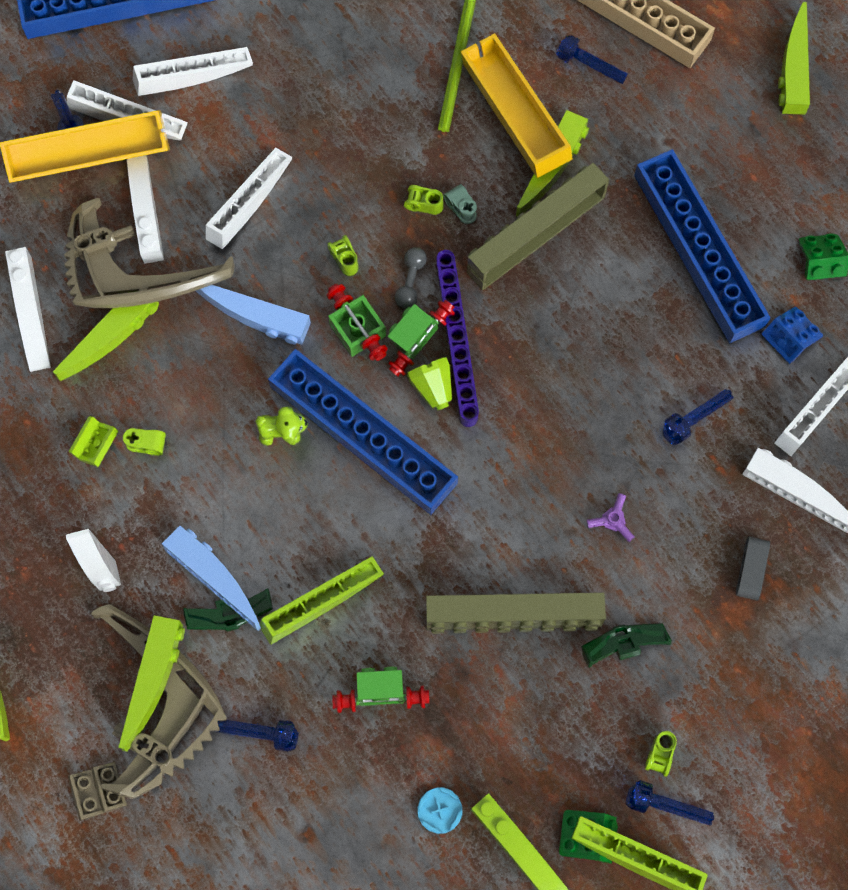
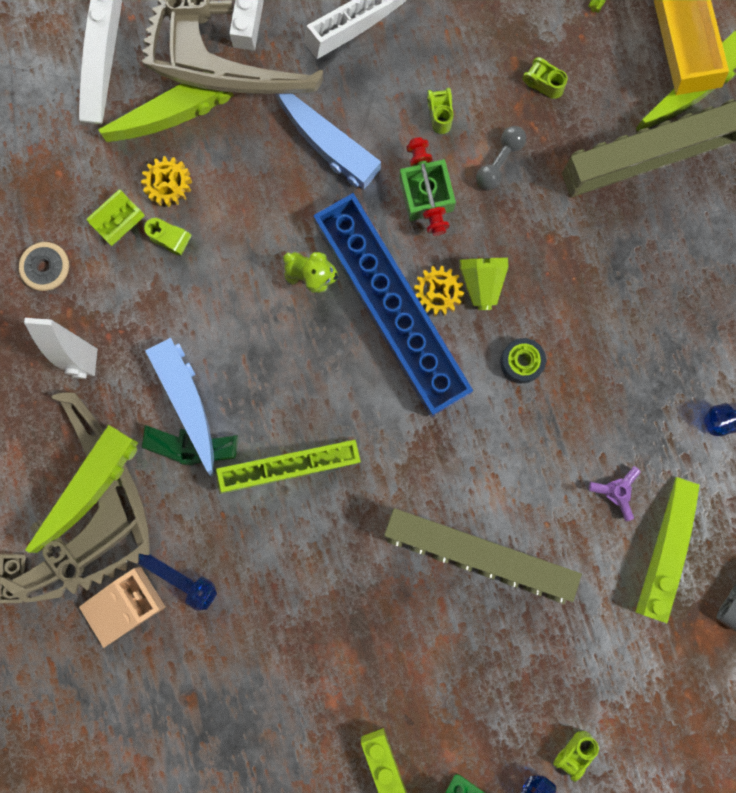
camera: 20 degrees right, 10 degrees up
bright green brick [332,667,429,713] -> none
bright green brick [388,300,455,377] -> none
medium azure tile [417,787,462,834] -> none
dark purple beam [436,250,479,427] -> none
sand green piece [443,184,477,224] -> none
dark green plate [581,623,672,668] -> none
none -> wheel [19,242,69,291]
none -> light nougat slope [79,567,166,648]
none -> yellow gear [141,156,192,207]
none -> yellow gear [414,266,464,317]
none -> wheel [500,338,547,384]
none -> lime slope [635,477,699,623]

